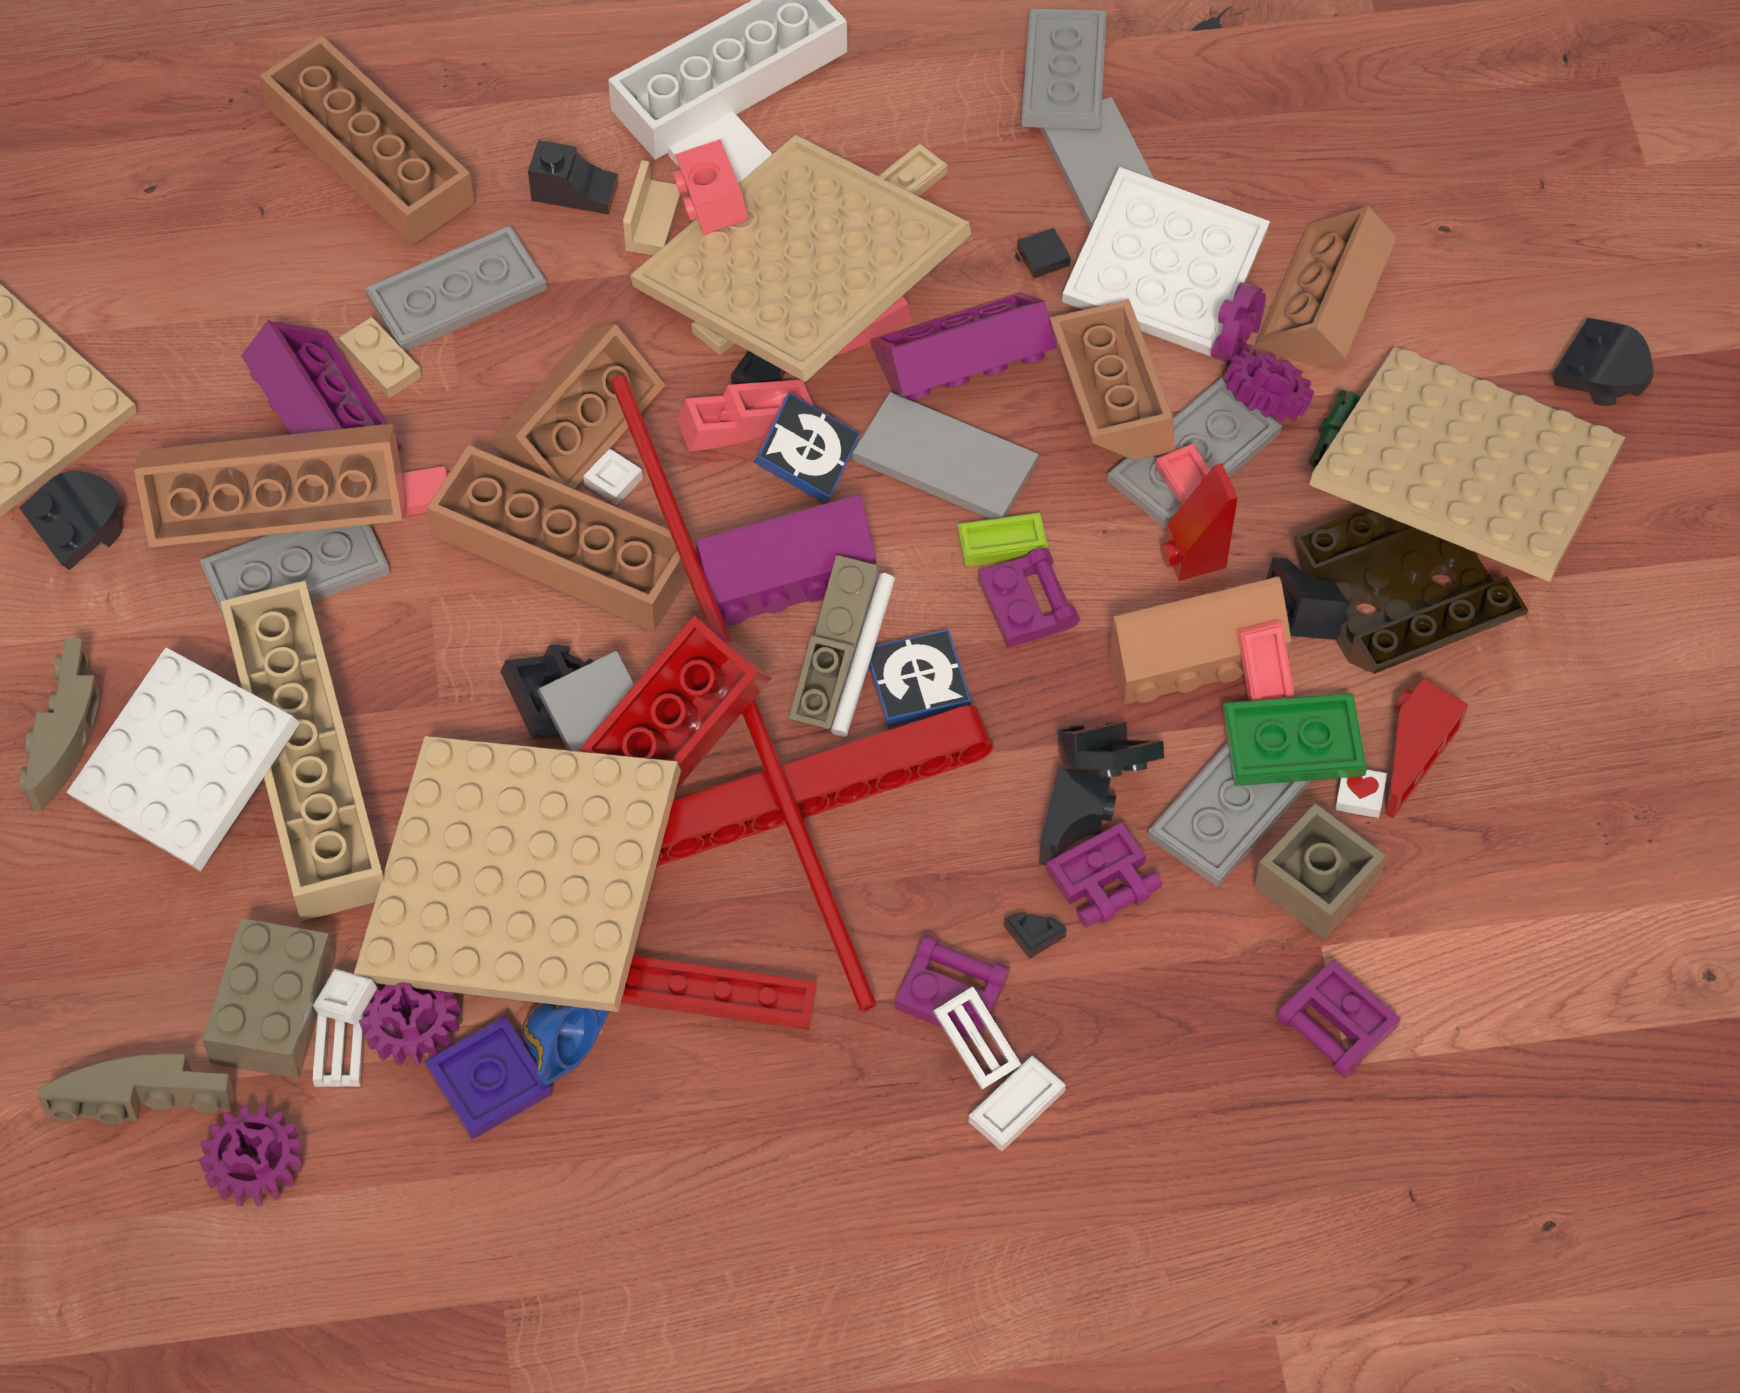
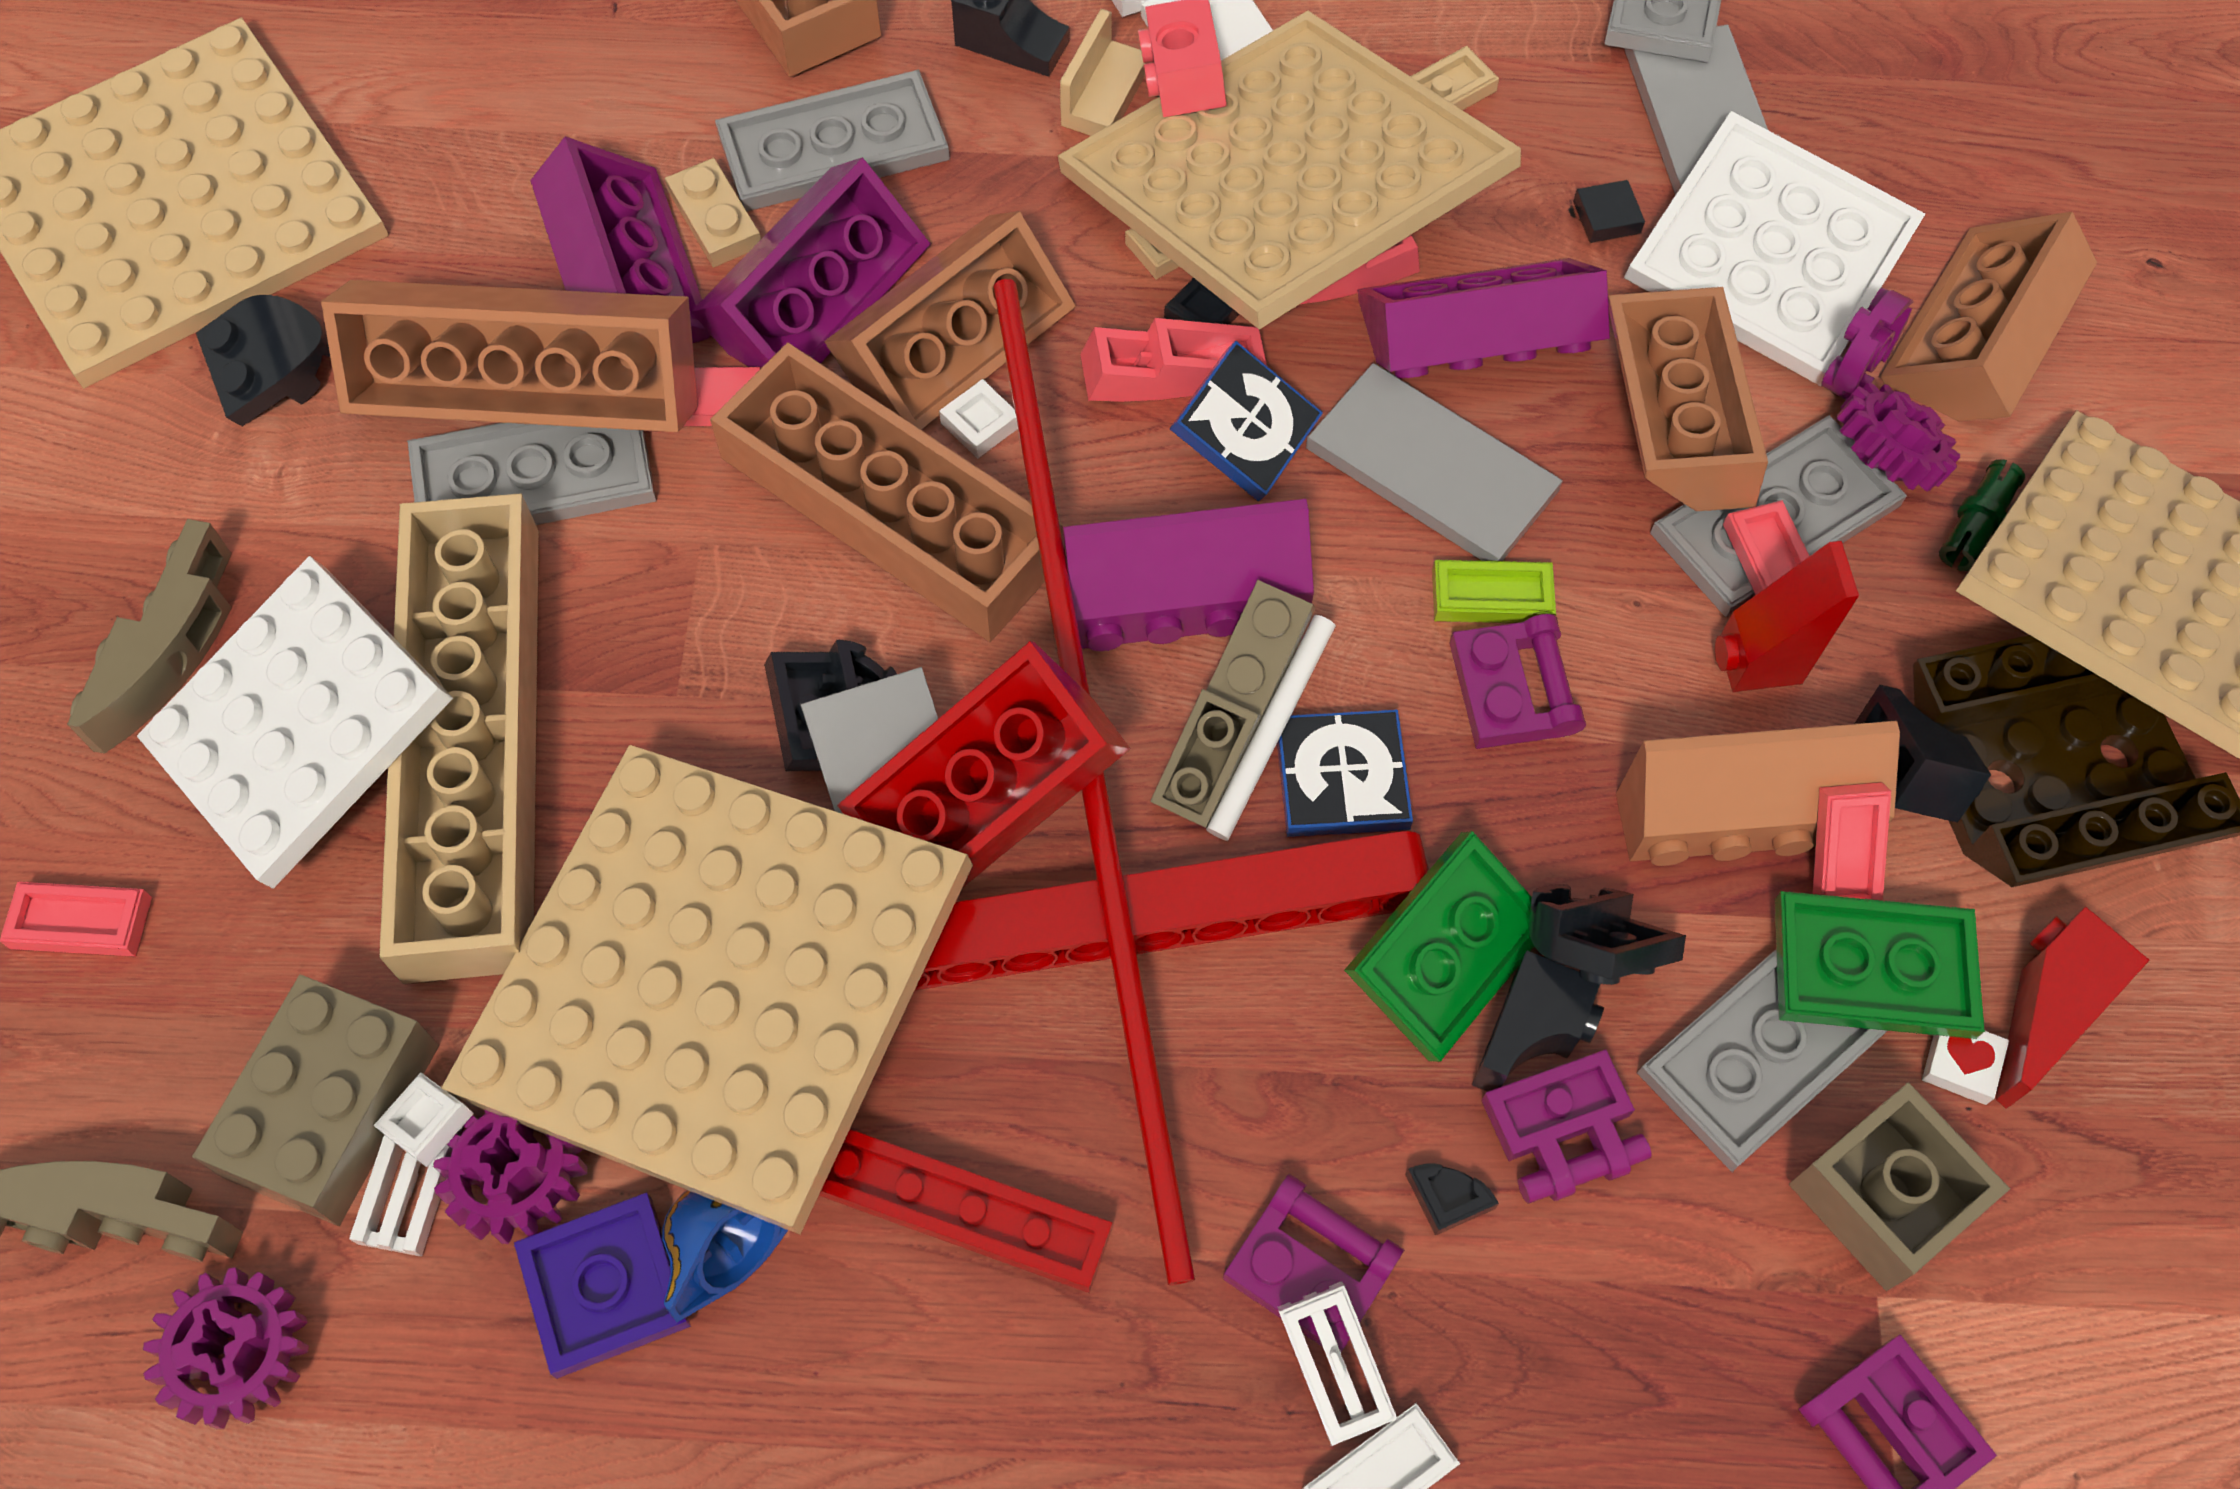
camera: 10 degrees right, 5 degrees up
none -> coral tile [0,882,152,957]
none -> magenta slope [691,157,931,369]
none -> green tile [1344,831,1534,1062]

